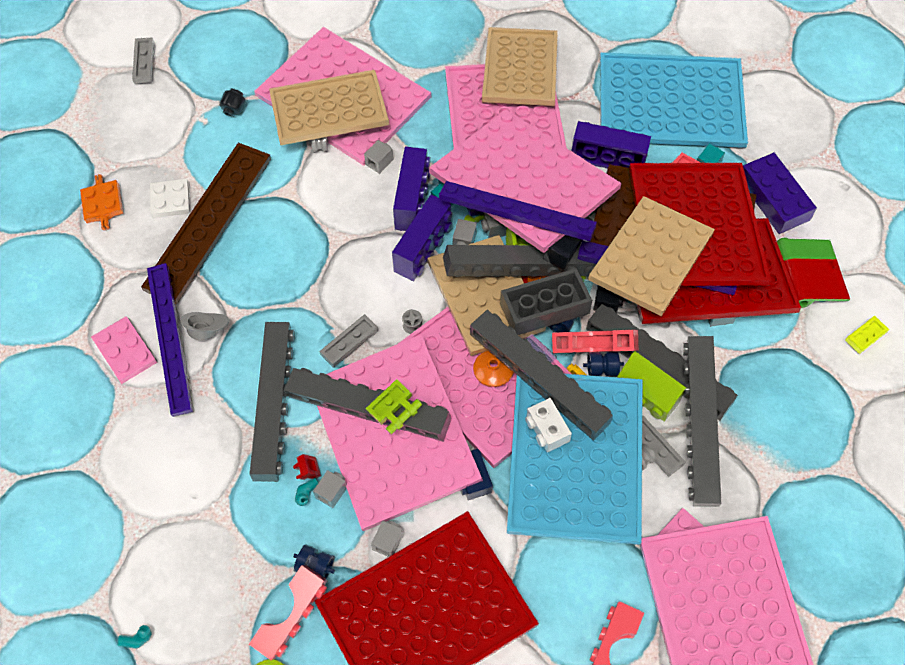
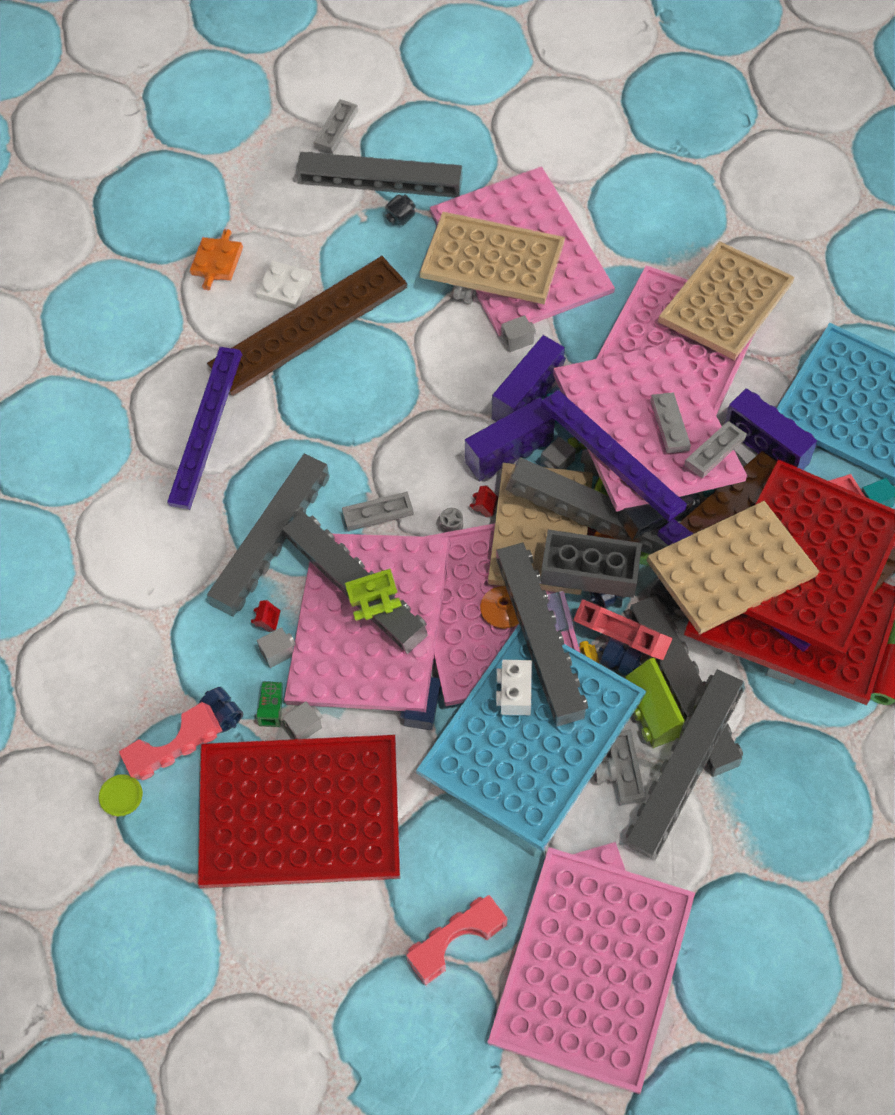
camera: 30 degrees right, 0 degrees up
bright pink plate [91,316,157,384] -> none
teal arm [117,625,152,649] -> none
light grey piece [181,312,229,340] -> none
teal arm [295,478,318,506] -> none
none -> green leg [257,681,283,727]
none -> dark grey brick [296,152,462,198]
none -> red tile [469,485,499,517]
none -> light grey plate [650,392,691,453]
none -> light grey plate [684,421,746,478]

